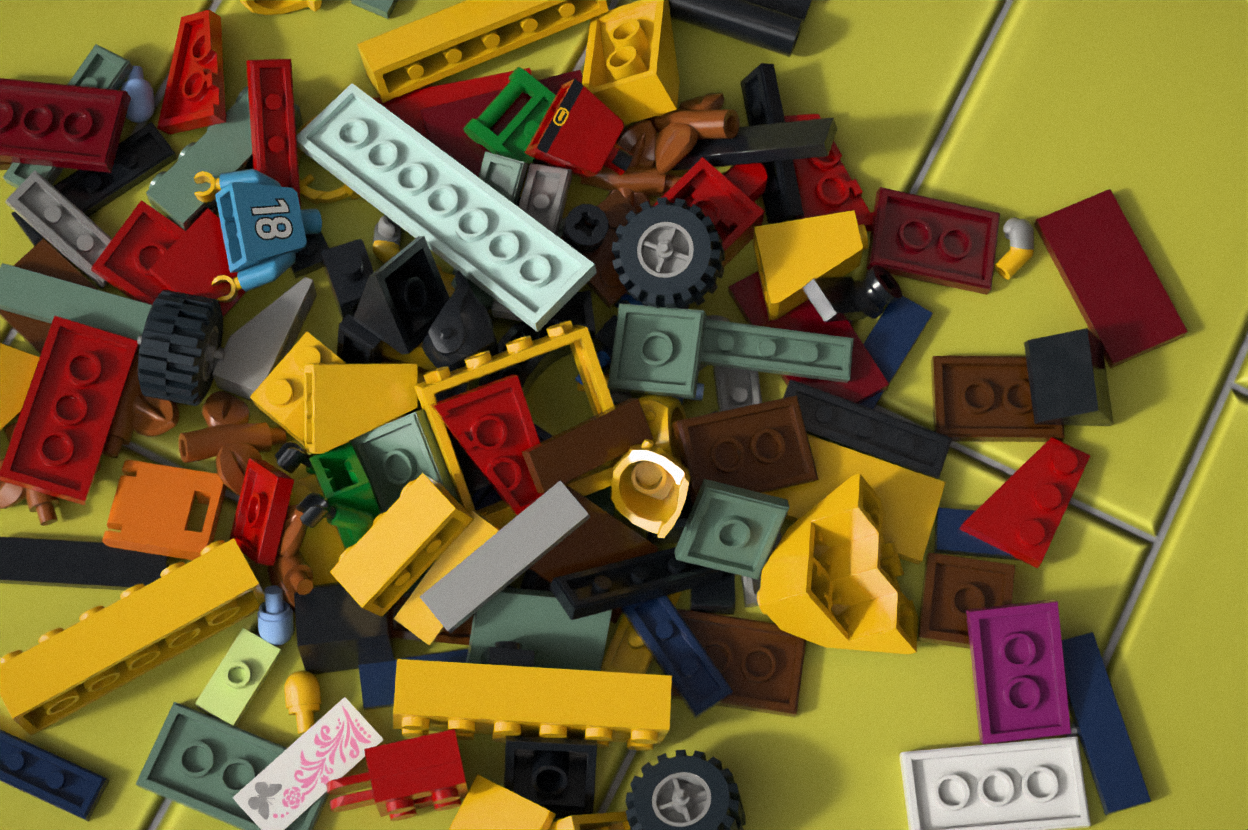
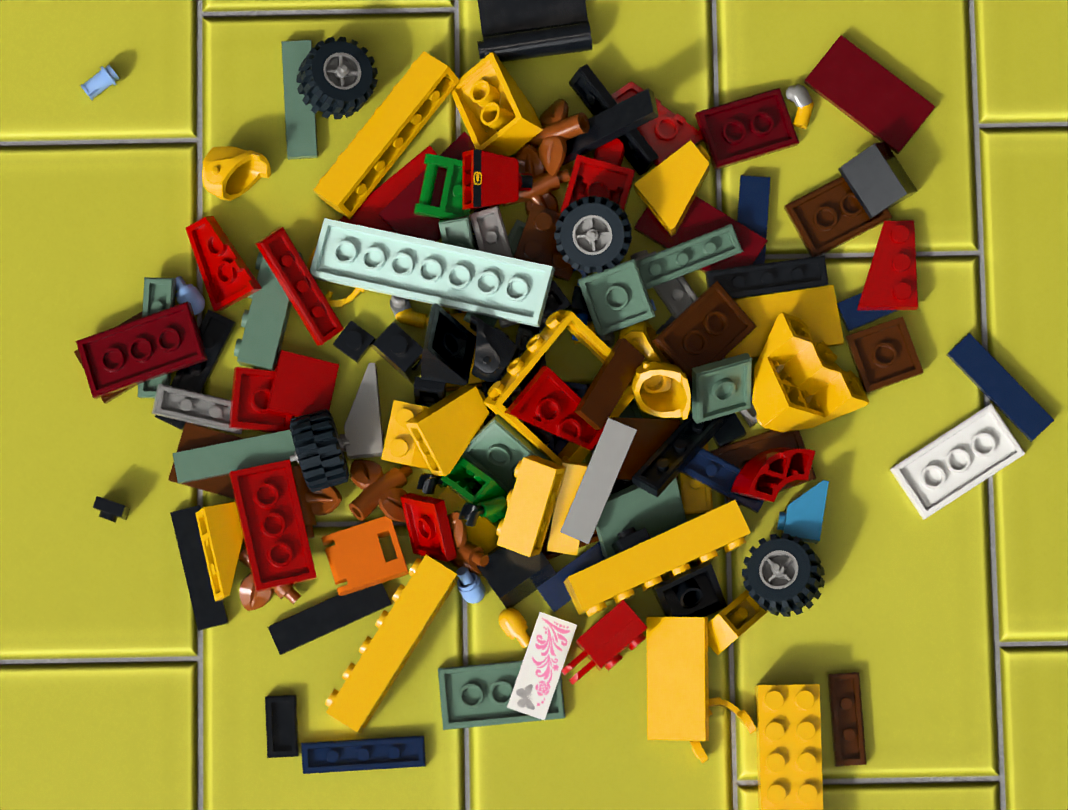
camera: 20 degrees left, 10 degrees up
dark azure torso [194,169,322,303] -> none
yellowish green plate [195,628,282,727] -> none
black wheel [563,204,608,254] -> none
black tile [803,276,867,322] -> none
black wheel [849,265,902,319] -> none
magenta plate [966,599,1071,744] -> none
none -> red brick [731,447,815,502]
none -> dark azure slope [777,480,829,544]

